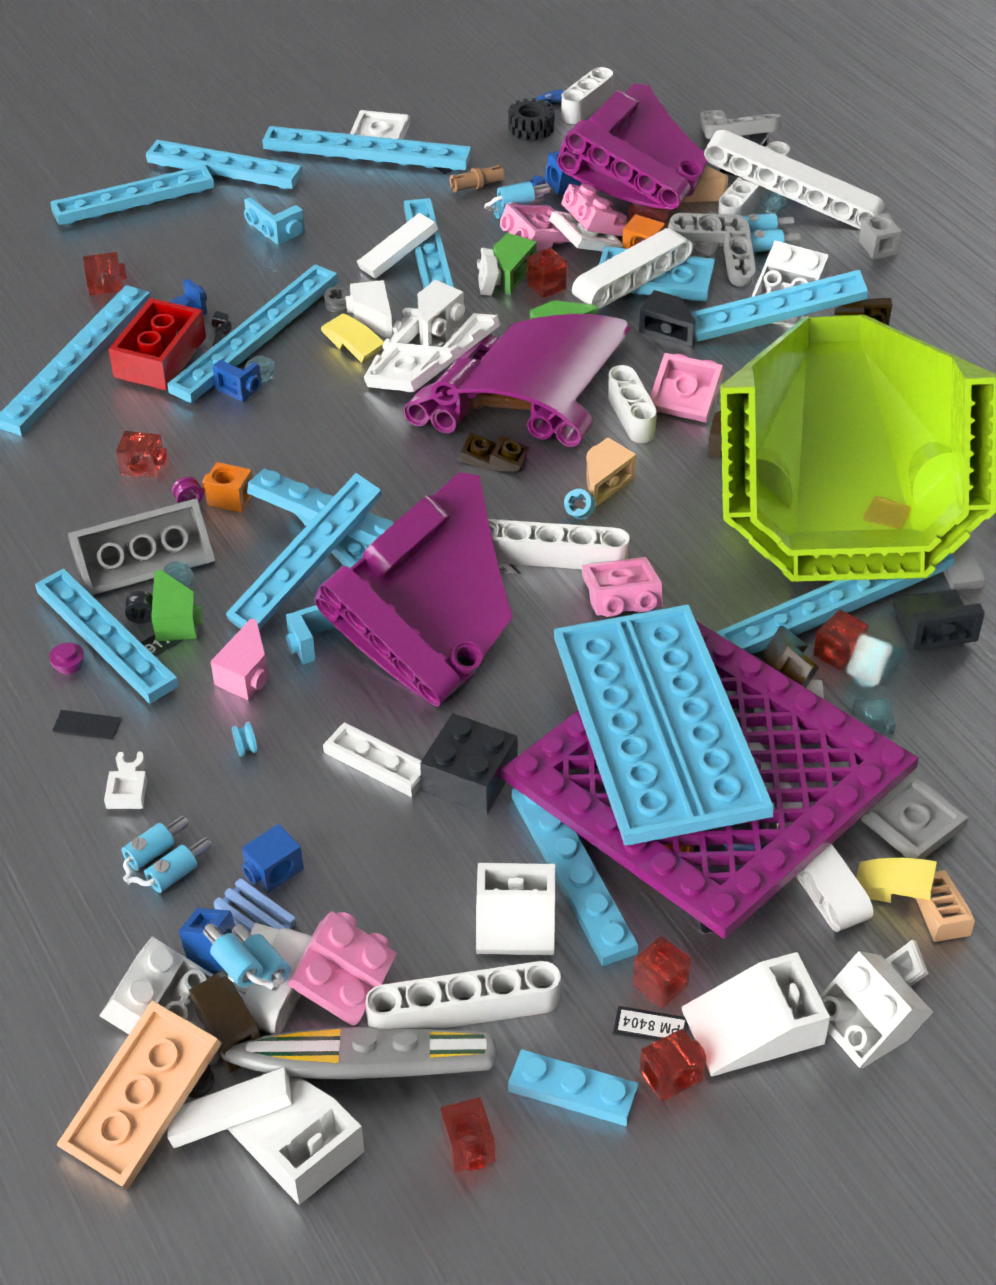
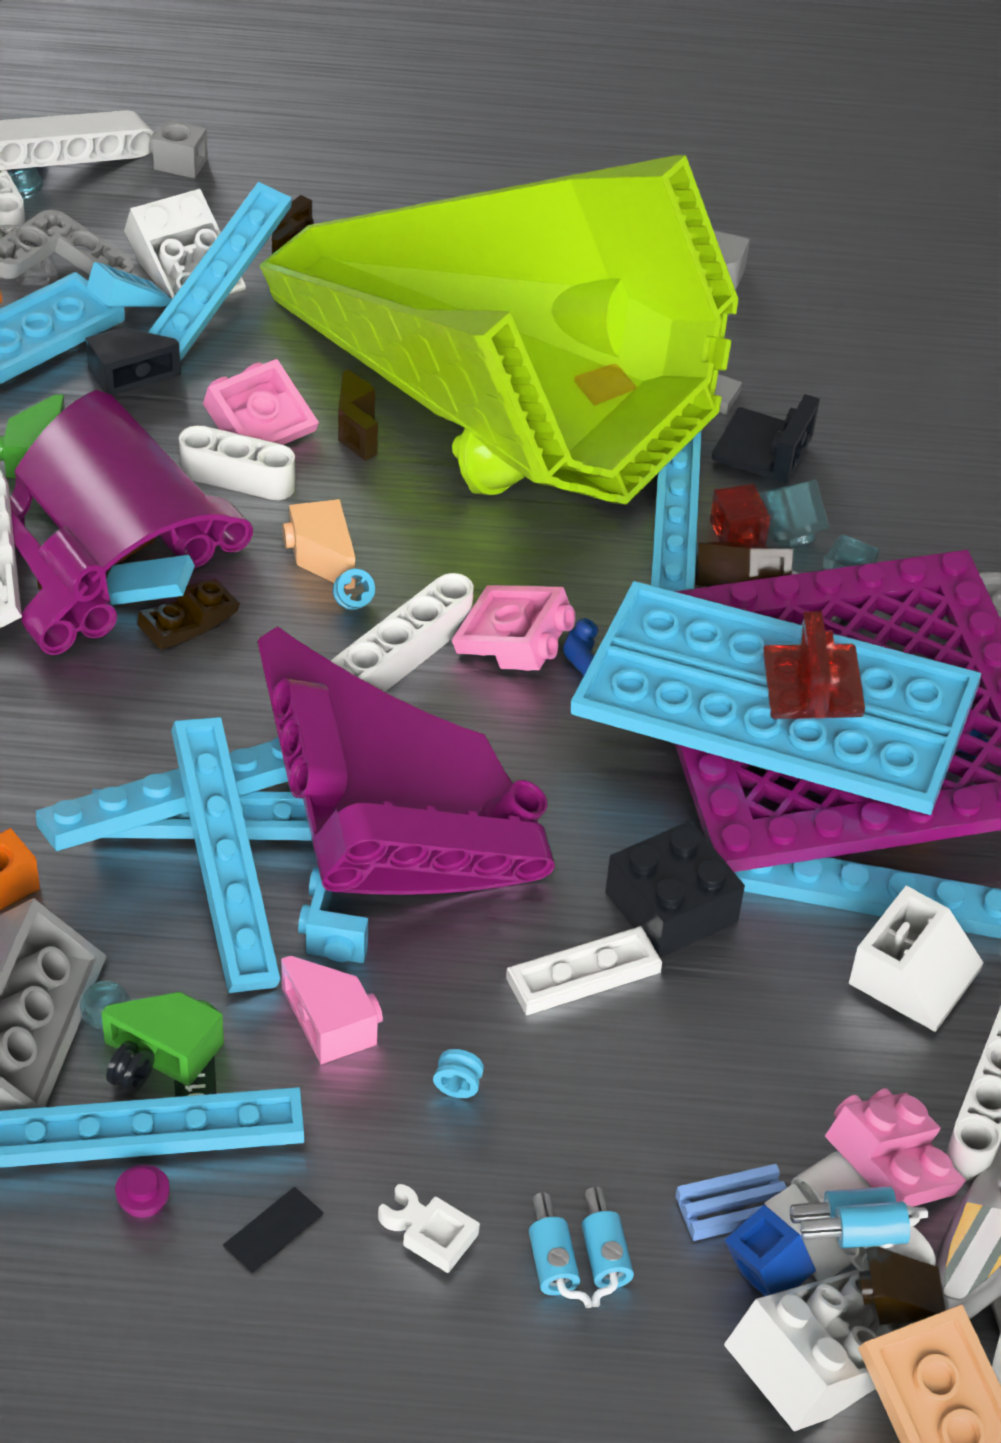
camera: 60 degrees left, 0 degrees up
blue brick [242,824,304,893] -> none
white beam [572,228,693,310] -> none
medium azure piece [742,213,801,253] -> none
none -> medium azure slope [87,262,172,307]
none -> medium azure tile [106,555,195,605]
none -> clear red bracket [763,612,865,719]

